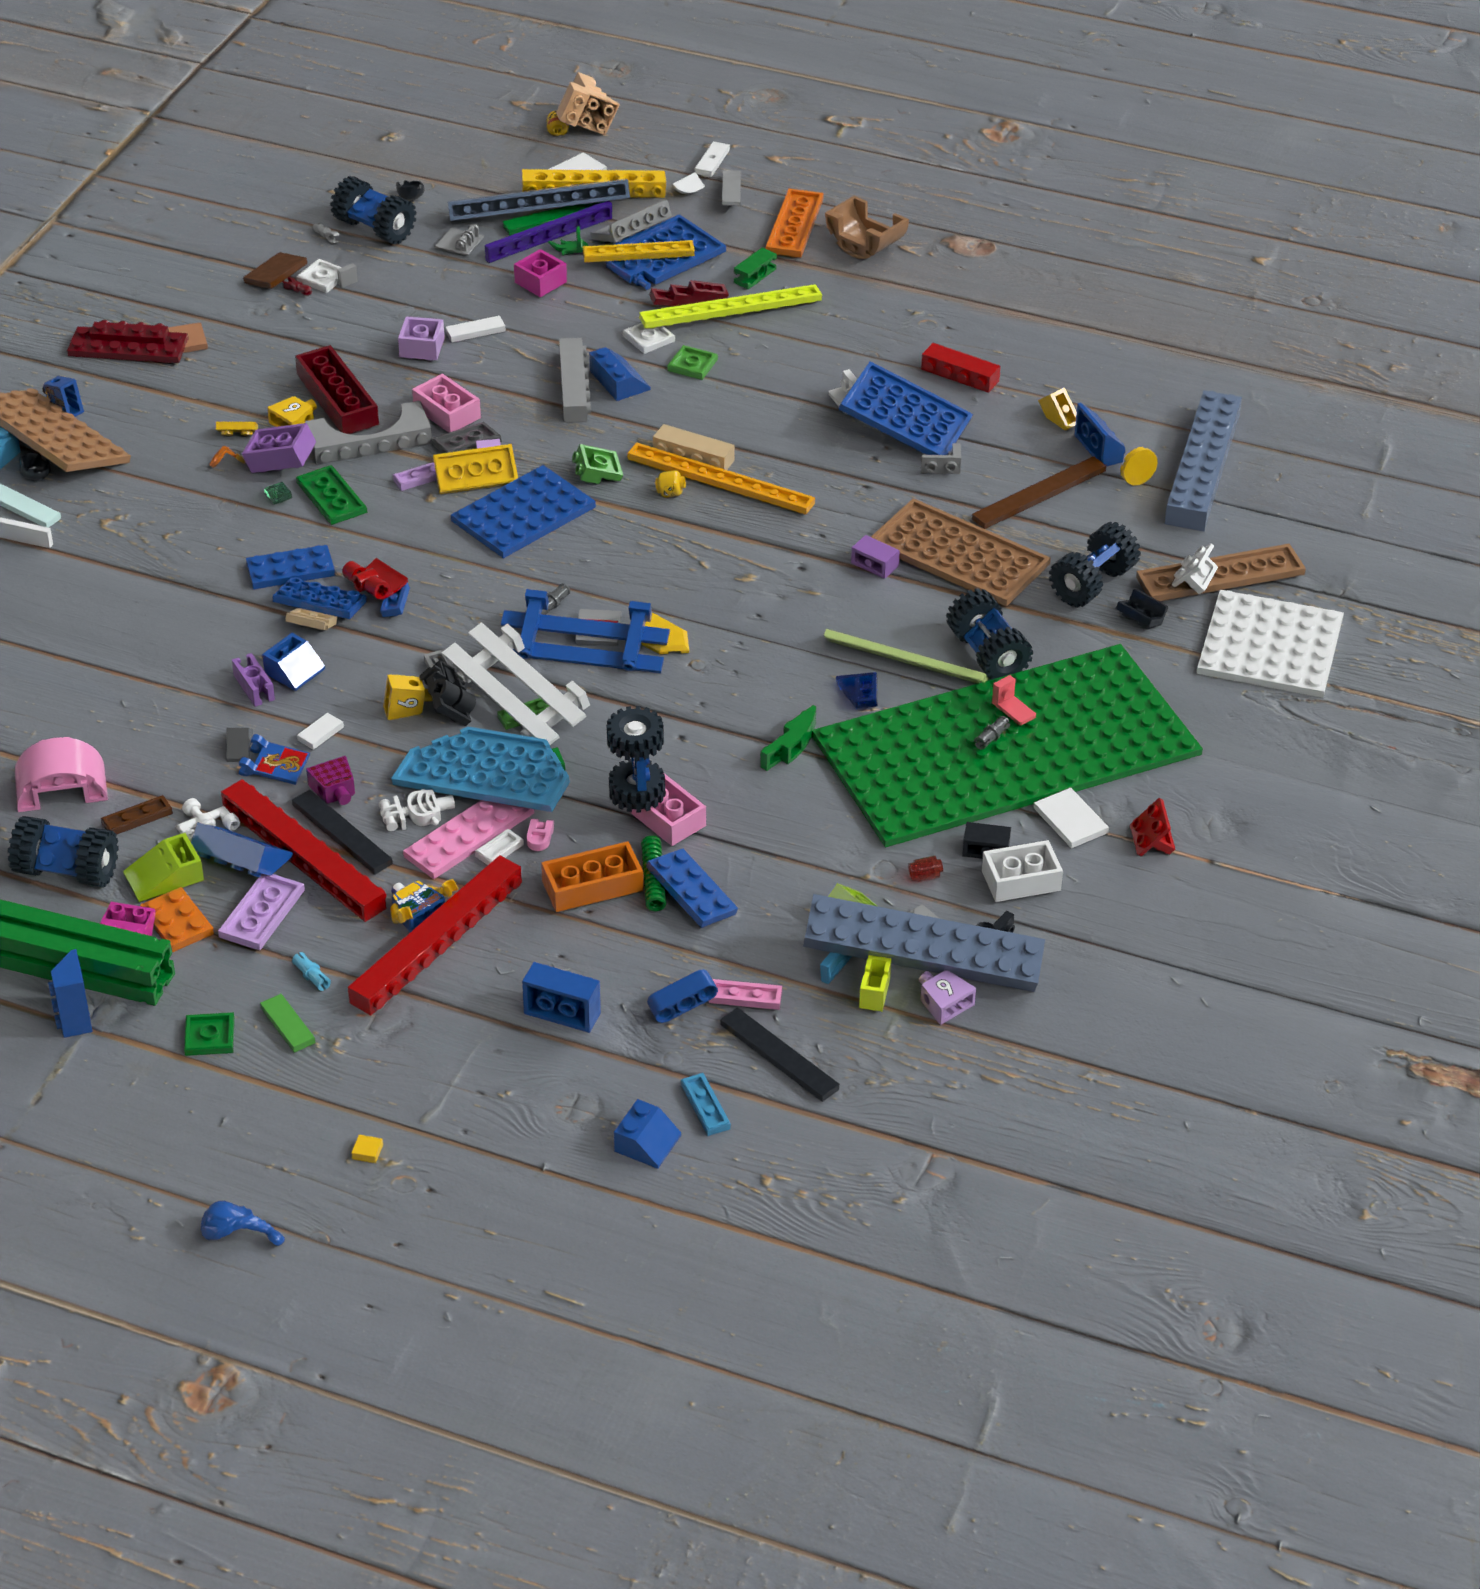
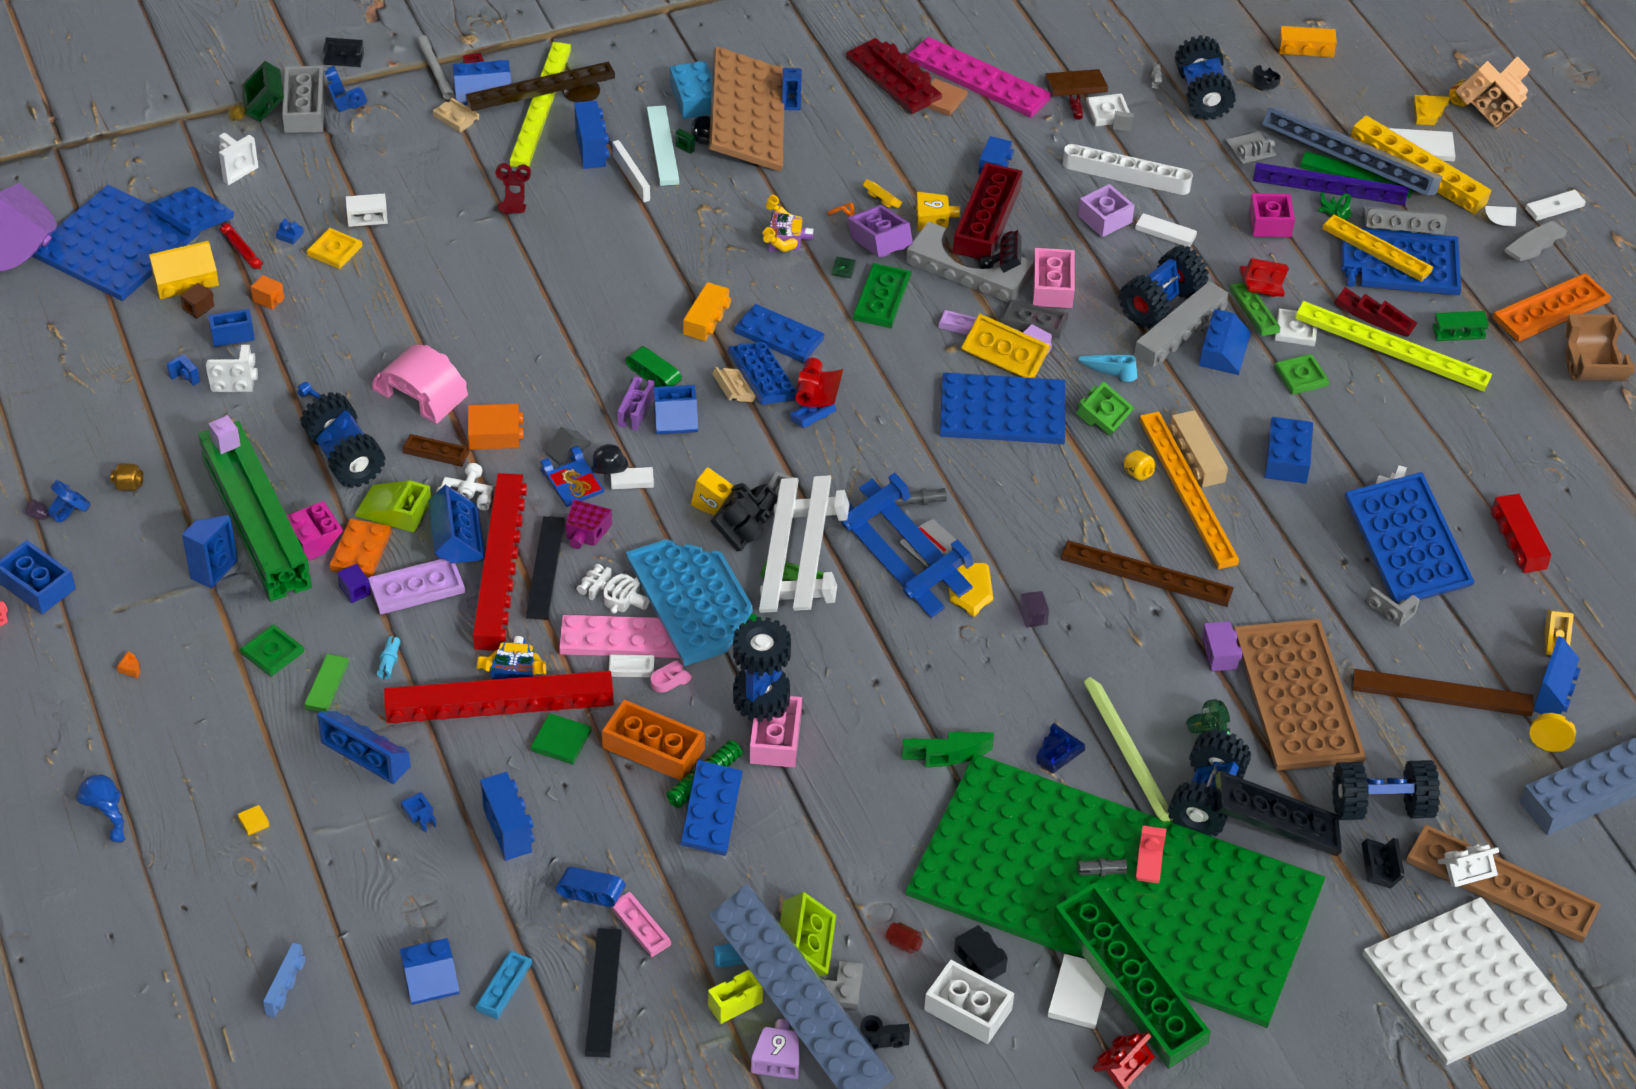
camera: 45 degrees right, 5 degrees up
none -> orange tile [117,651,140,679]
none -> medium blue plate [263,943,306,1018]
none -> blue slope [317,711,411,785]
none -> dark purple brick [337,564,371,604]
none -> blue plate [401,792,436,832]
none -> orange brick [468,404,524,450]
none -> green tile [531,713,592,765]
none -> black helmet [592,444,628,474]
none -> green beam [625,346,682,387]
none -> dark green tile [676,128,695,154]
none -> light orange brick [683,282,731,341]
none -> torso [762,195,814,252]
none -> dark pink plate [908,36,1052,118]
none -> blue brick [978,136,1014,174]
none -> black plate [978,230,1022,273]
none -> clear purple brick [1020,591,1049,628]
none -> green brick [1055,882,1211,1069]
none -> reddish brown tile [1061,540,1234,607]
none -> white beam [1063,144,1193,195]
none -> medium azure piece [1078,355,1138,382]
none -> black plate [1119,245,1209,328]
none -> clear green tile [1186,699,1230,735]
none -> black plate [1215,770,1342,856]
none -> bright green tile [1230,282,1281,336]
none -> red bracket [1239,258,1289,297]
none -> blue brick [1265,417,1313,484]
none -> light orange brick [1278,26,1337,57]
none -> yellow wing [1413,95,1450,125]

